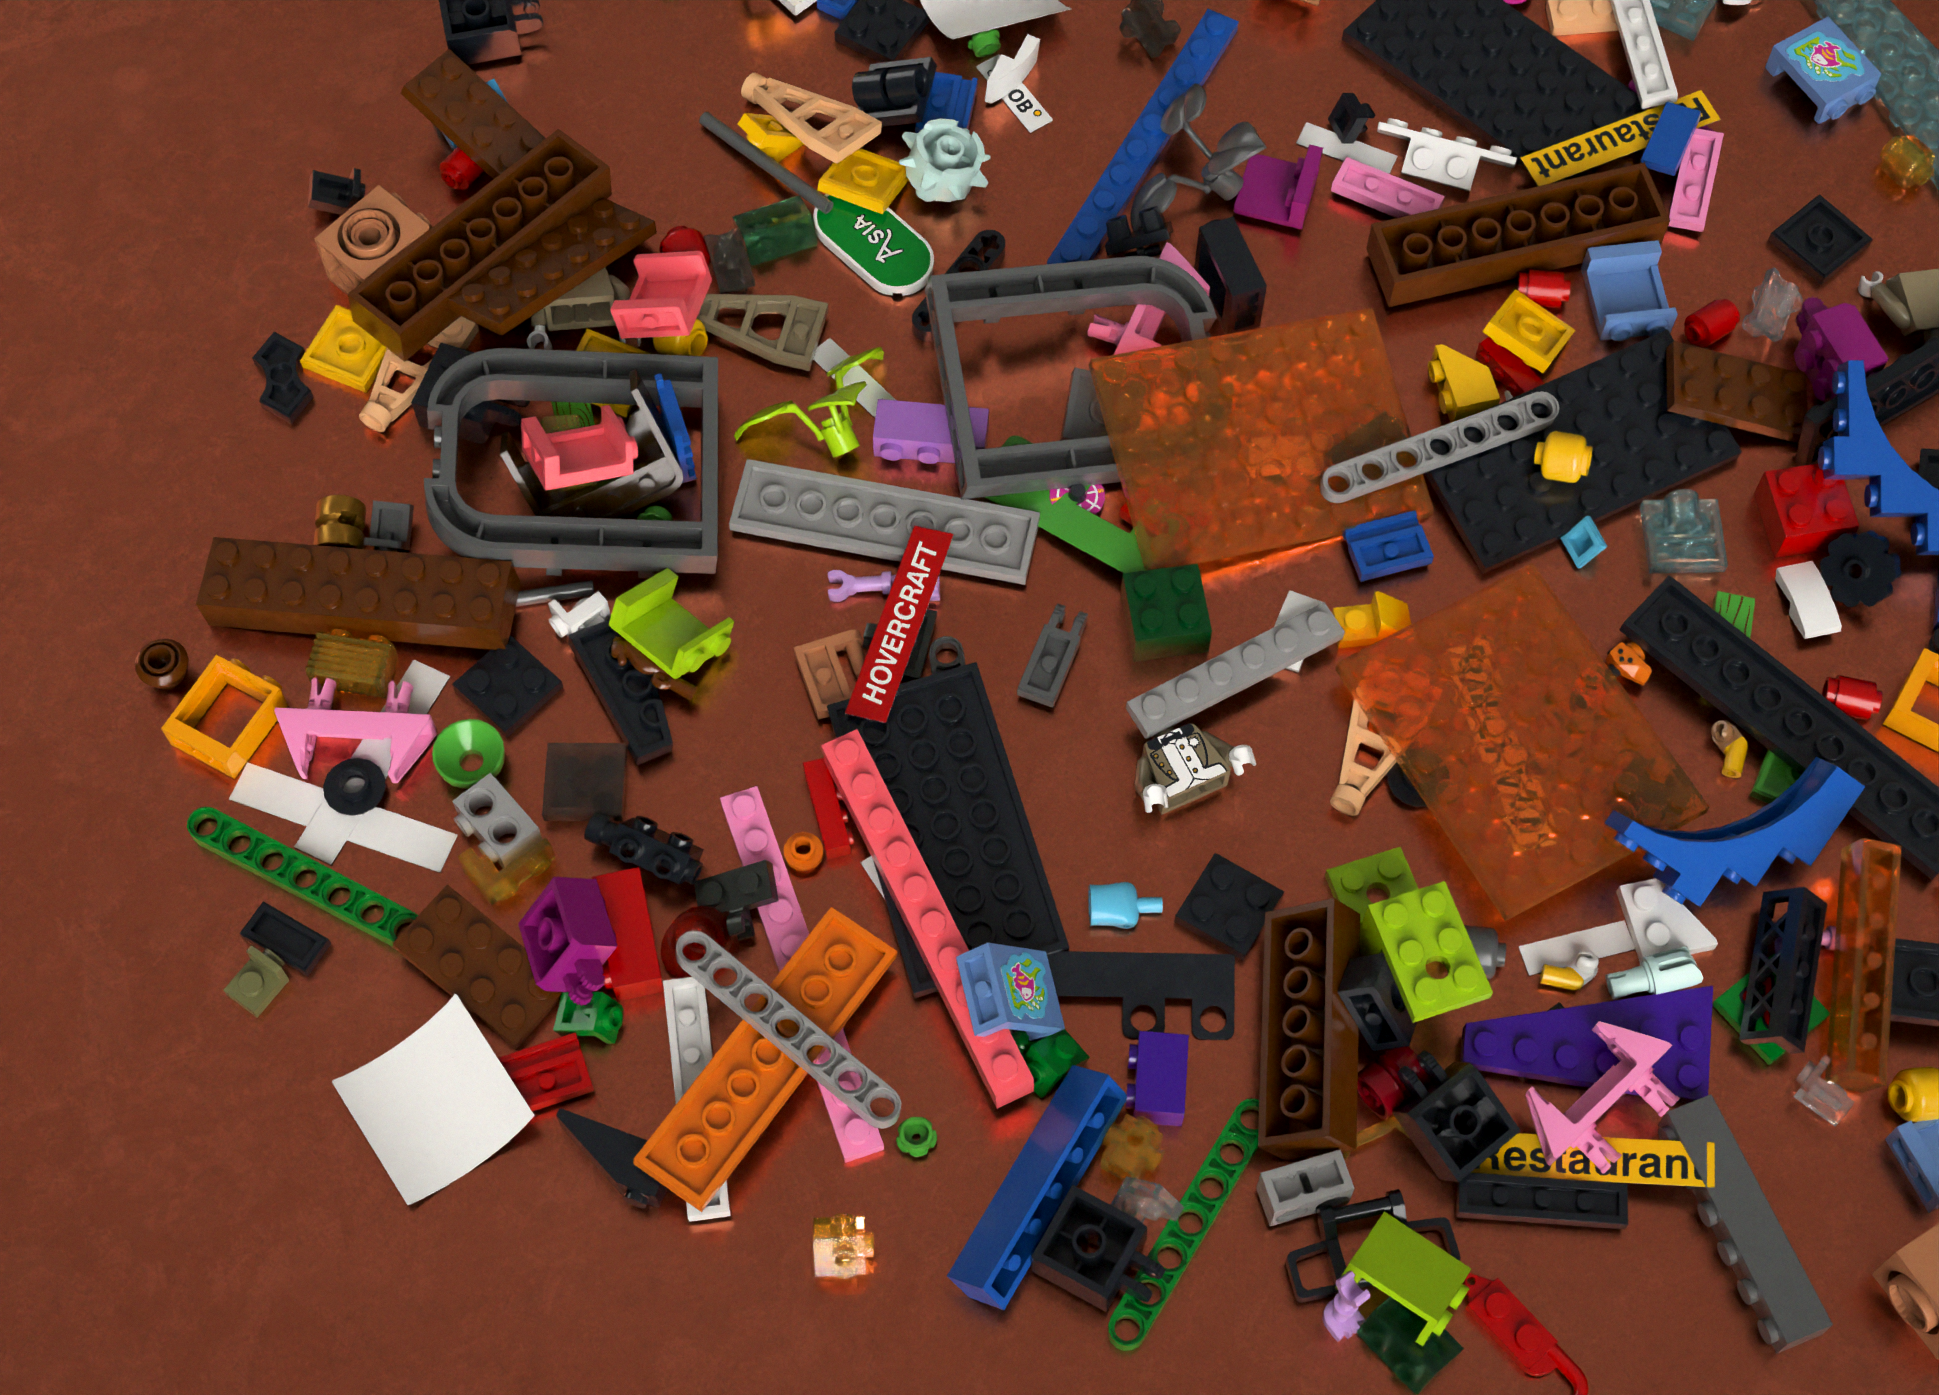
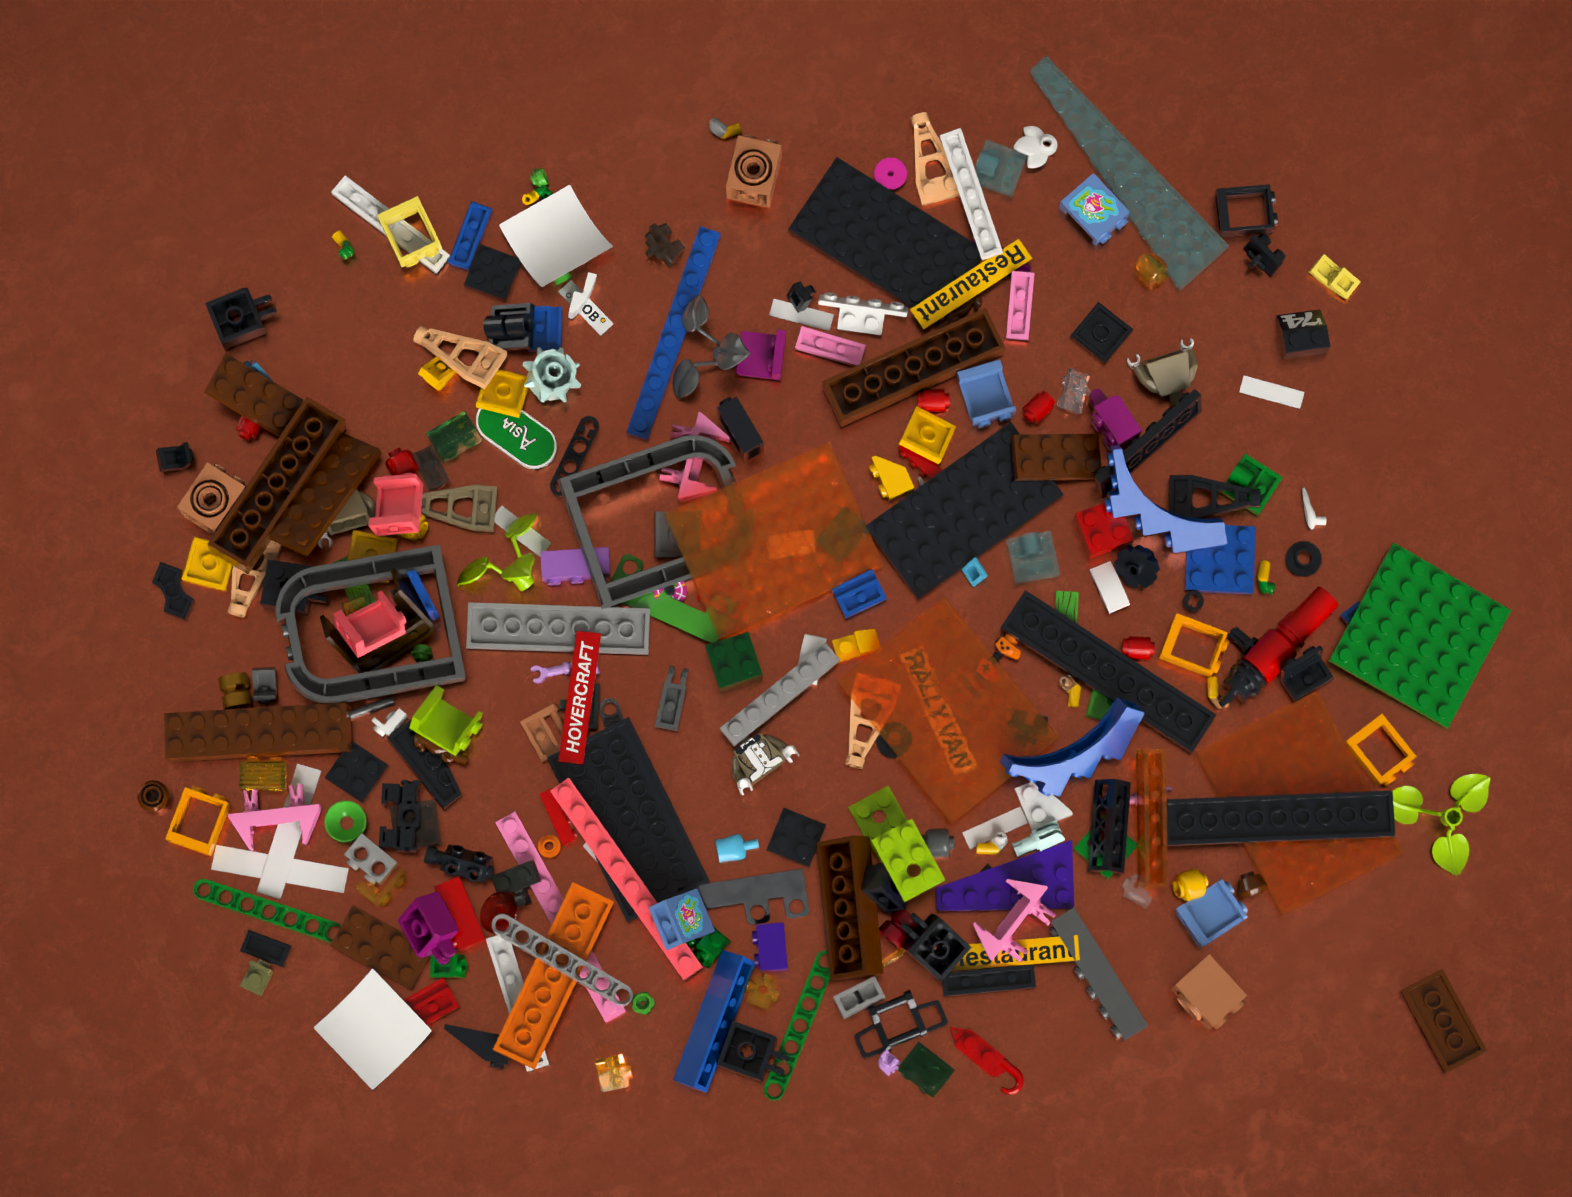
camera: 10 degrees left, 15 degrees up
black piece [323,758,386,816] -> none
dark grey piece [699,112,834,214] -> none
black hips [1105,206,1174,257] -> none
clear bracket [1110,1176,1184,1223] -> none
light grey beam [1319,391,1559,503] -> none
lime panel [1335,1211,1471,1347] -> none
yellow head [1534,431,1592,483] -> none
blue tile [1641,102,1701,176] -> none
none -> black piece [379,780,422,852]

